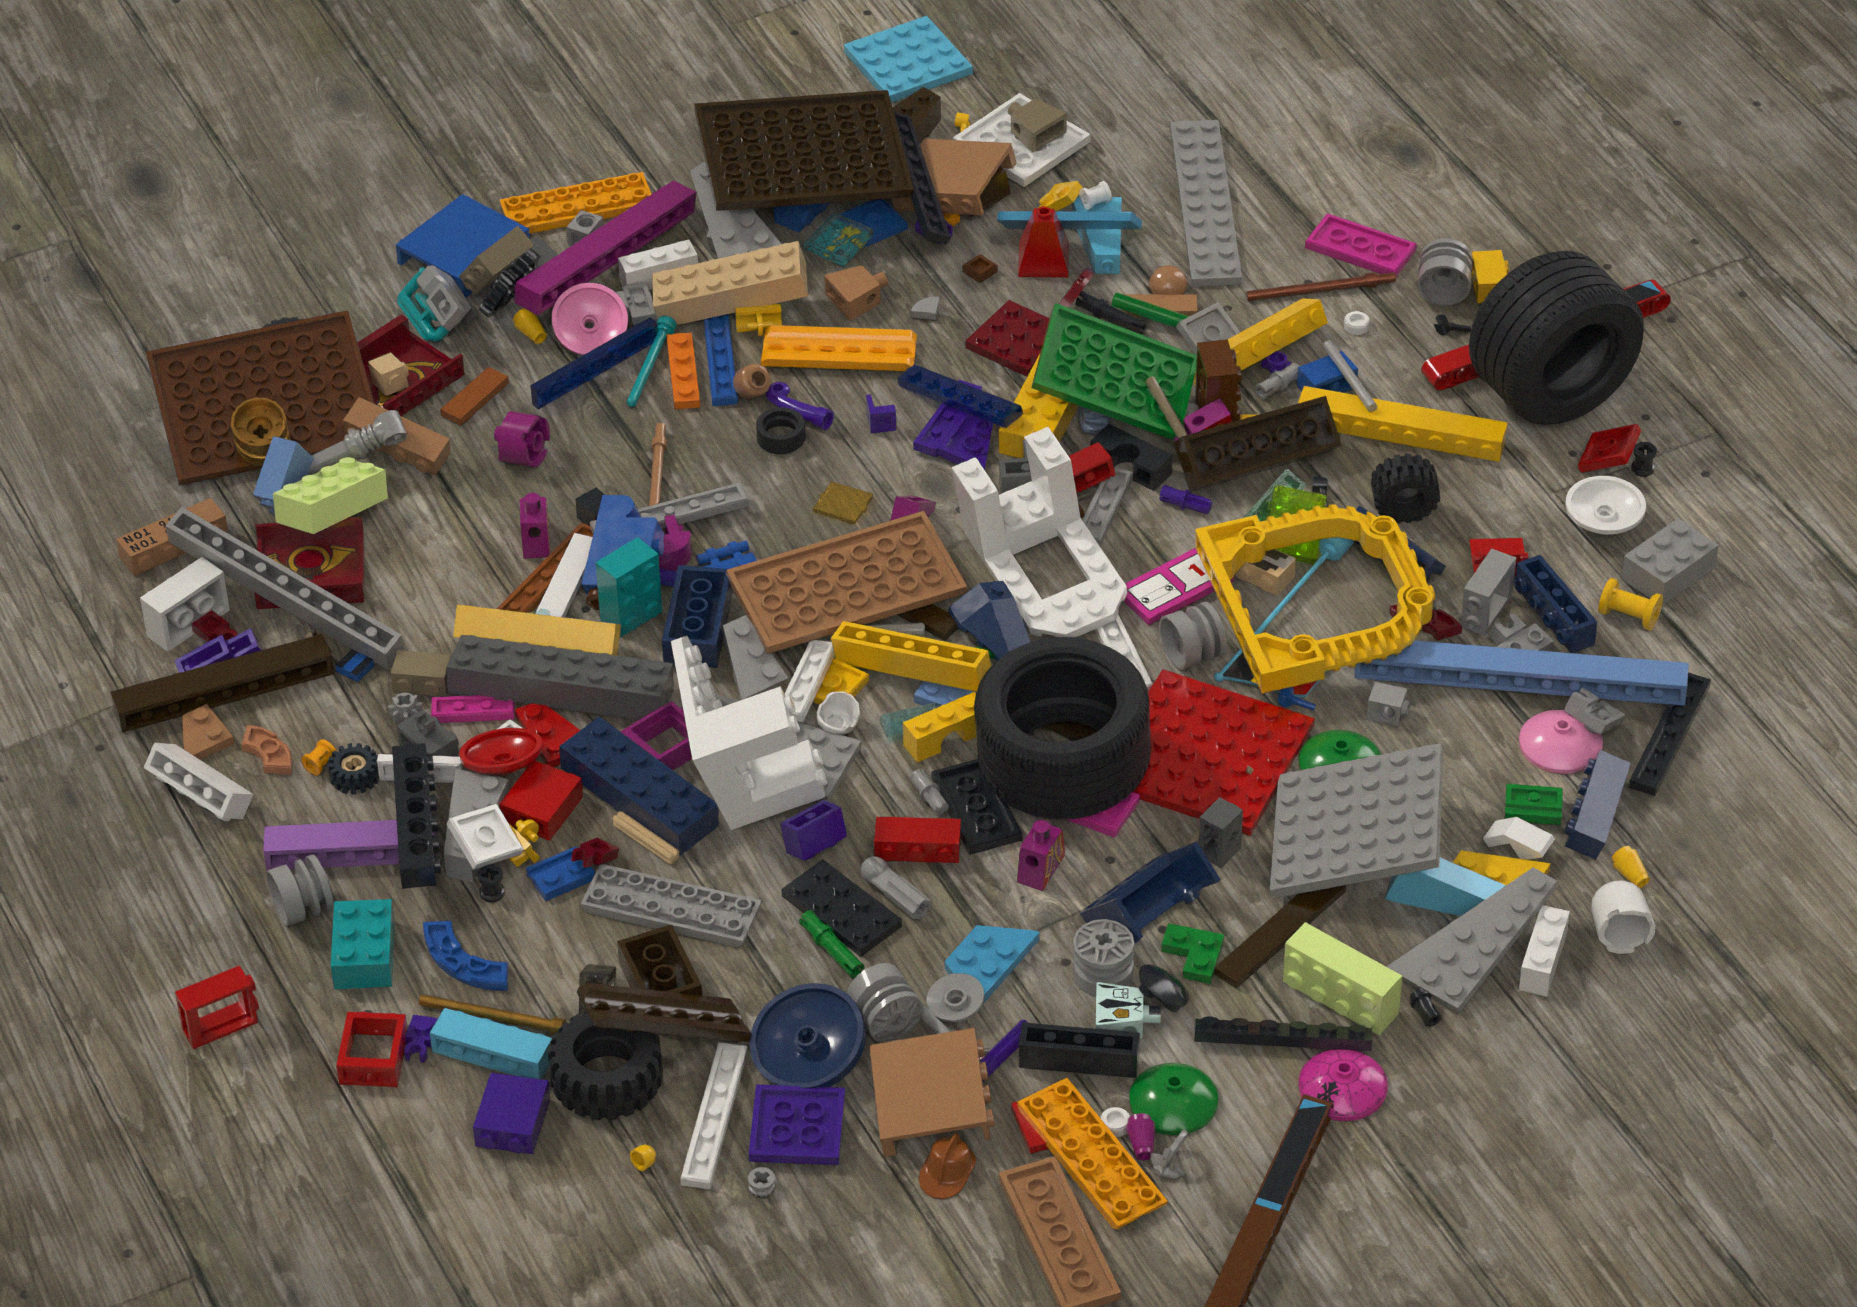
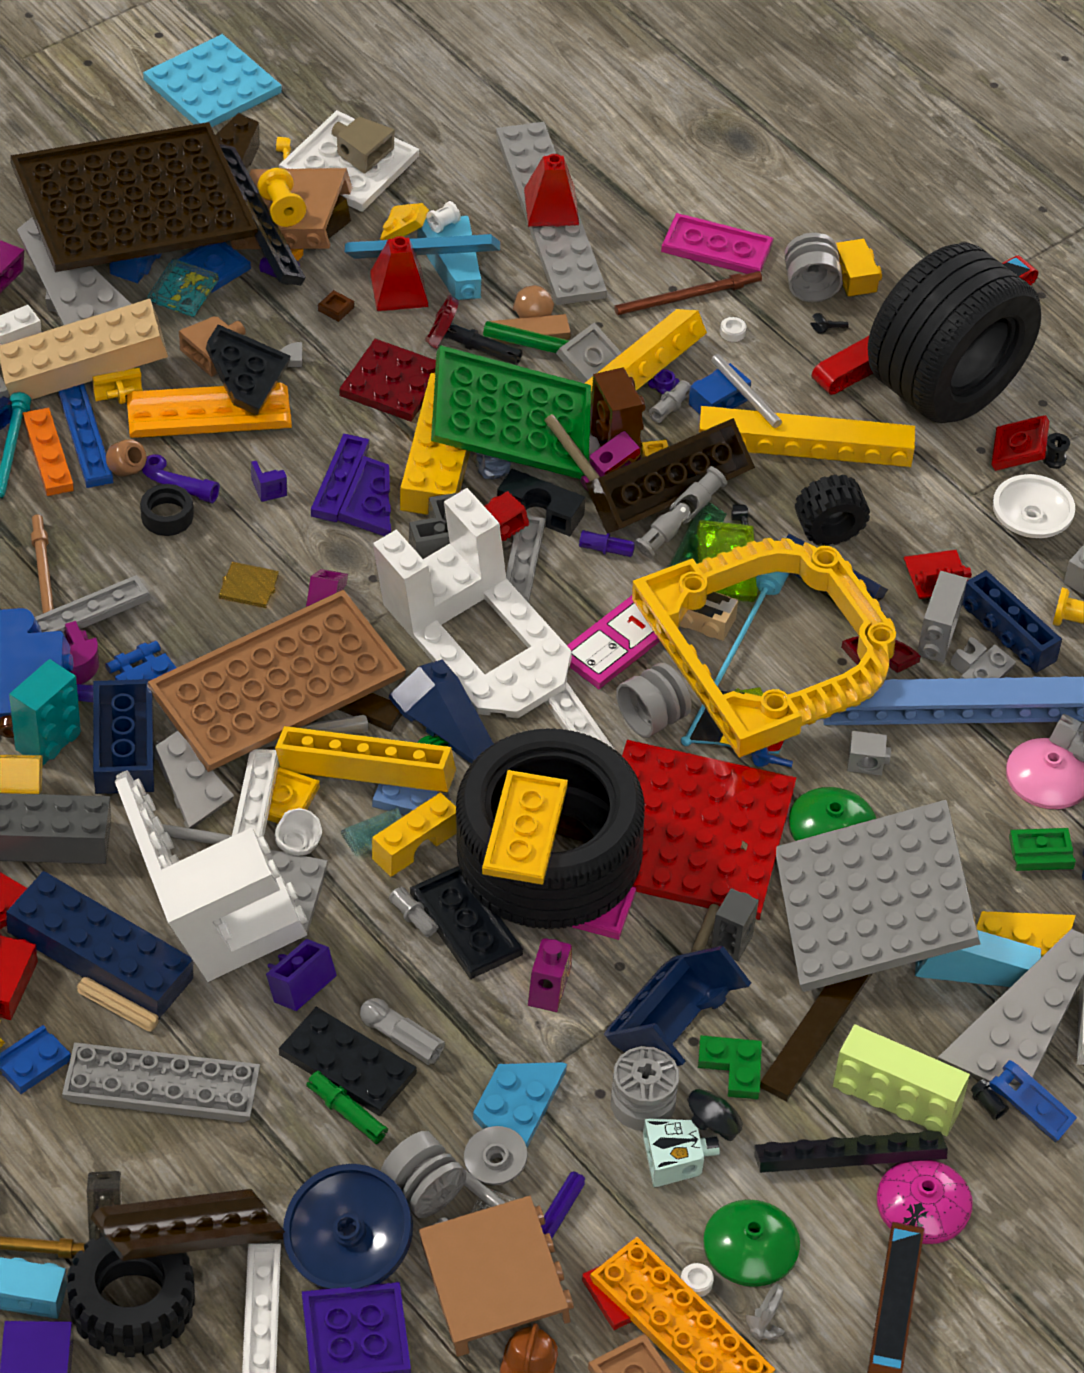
camera: 15 degrees left, 5 degrees up
dark red plate [571,838,619,868] -> none
dark brown brick [617,924,702,995] -> none
magenta window [620,701,692,770] -> none
red brick [874,816,961,863] -> none
clear blue plate [897,364,1023,428] -> none
black brick [1019,1022,1140,1078] -> none
magenta cone [1125,1113,1155,1161] -> none
white slope [1483,817,1555,860] -> none
none -> black plate [206,324,291,416]
none -> yellow piece [257,168,306,227]
none -> yellow tile [482,770,568,885]
none -> red slope [524,154,579,227]
none -> light grey piece [634,466,728,559]
none -> blue plate [989,1060,1077,1142]

